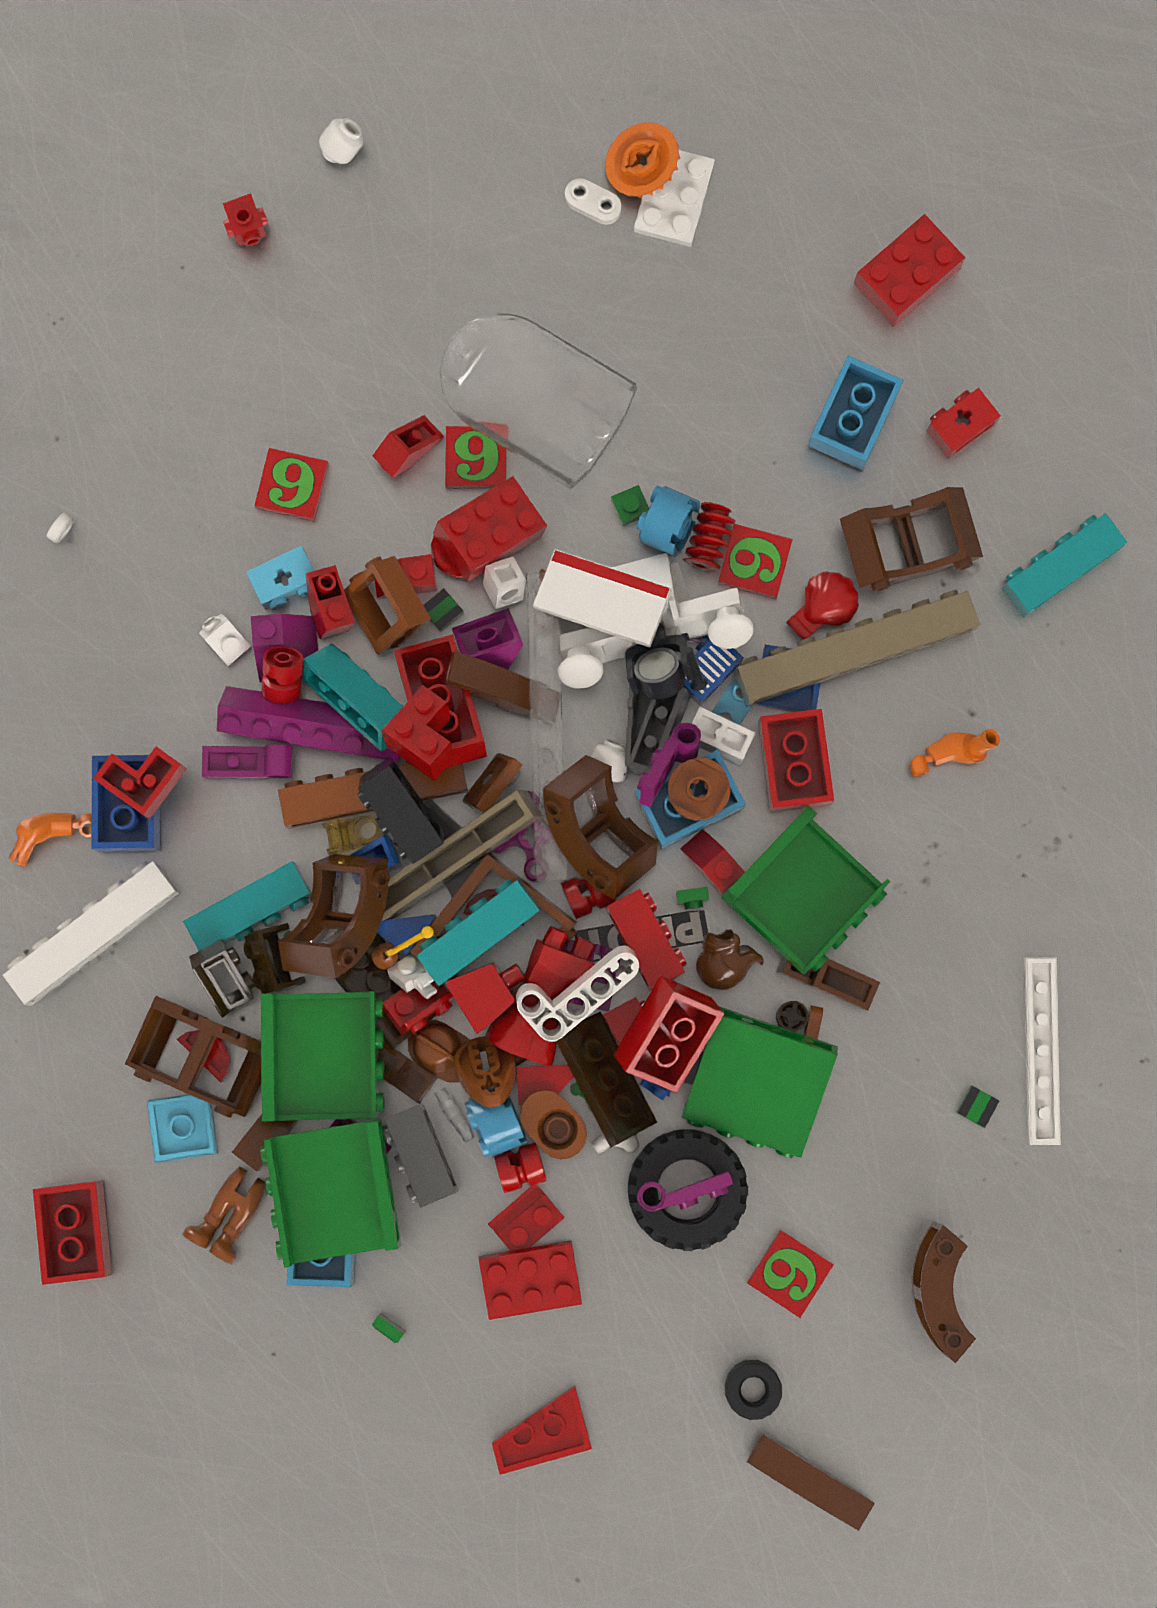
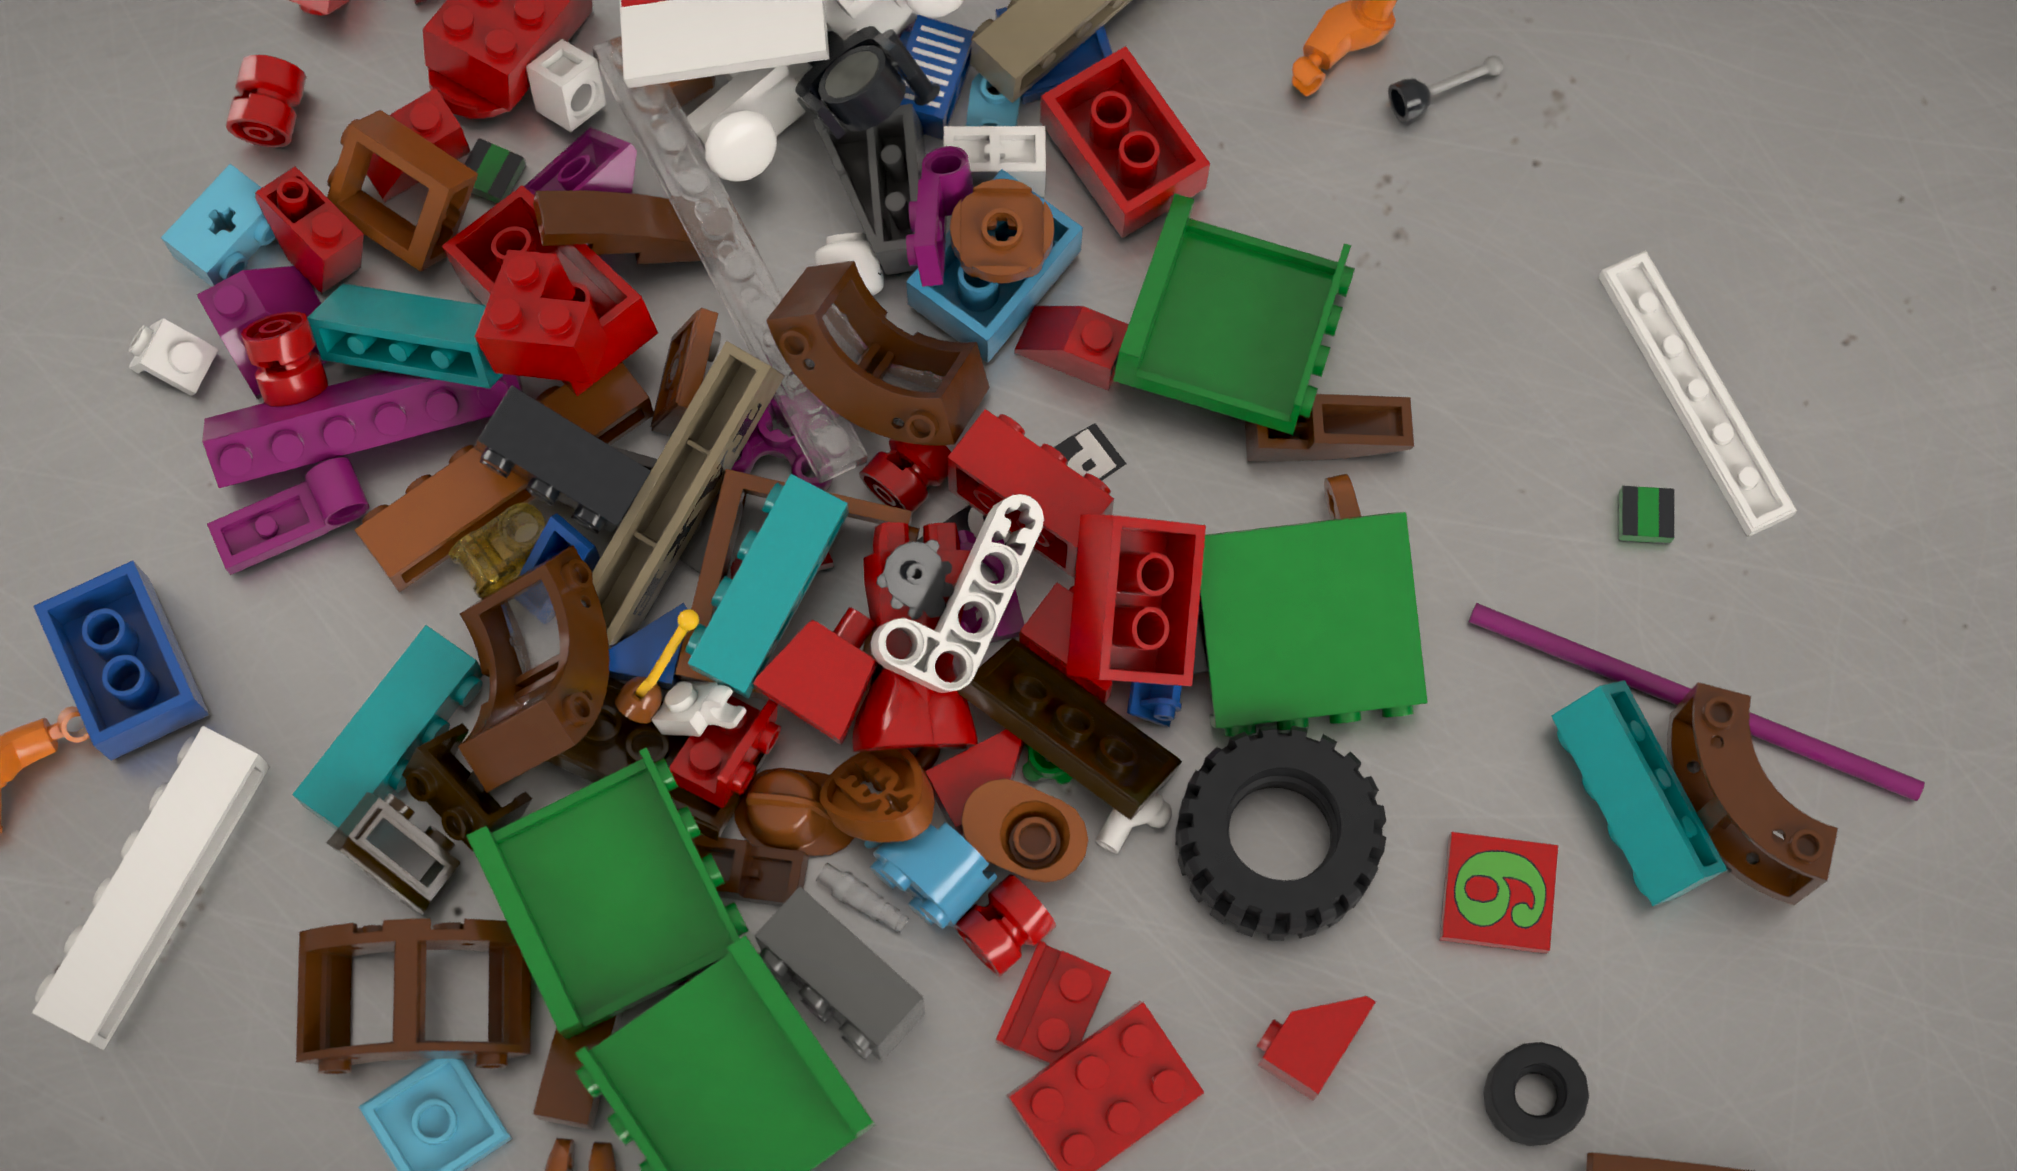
camera: 30 degrees left, 10 degrees down
red brick [93,746,187,819] -> none
red plate [176,1030,231,1083] -> none
red tile [254,448,329,521] -> none
magenta plate [637,1171,733,1212] -> none
green plate [676,887,709,910] -> none
reddish brown hair [696,929,764,990] -> none
dark brown wheel [776,1001,809,1032] -> none
none -> red wheel [226,55,307,148]
none -> piece [877,539,955,619]
none -> red slope [1257,996,1376,1101]
none -> black hinge [1388,56,1503,122]
none -> magenta piece [1468,603,1925,801]
none -> teal brick [1551,680,1727,906]

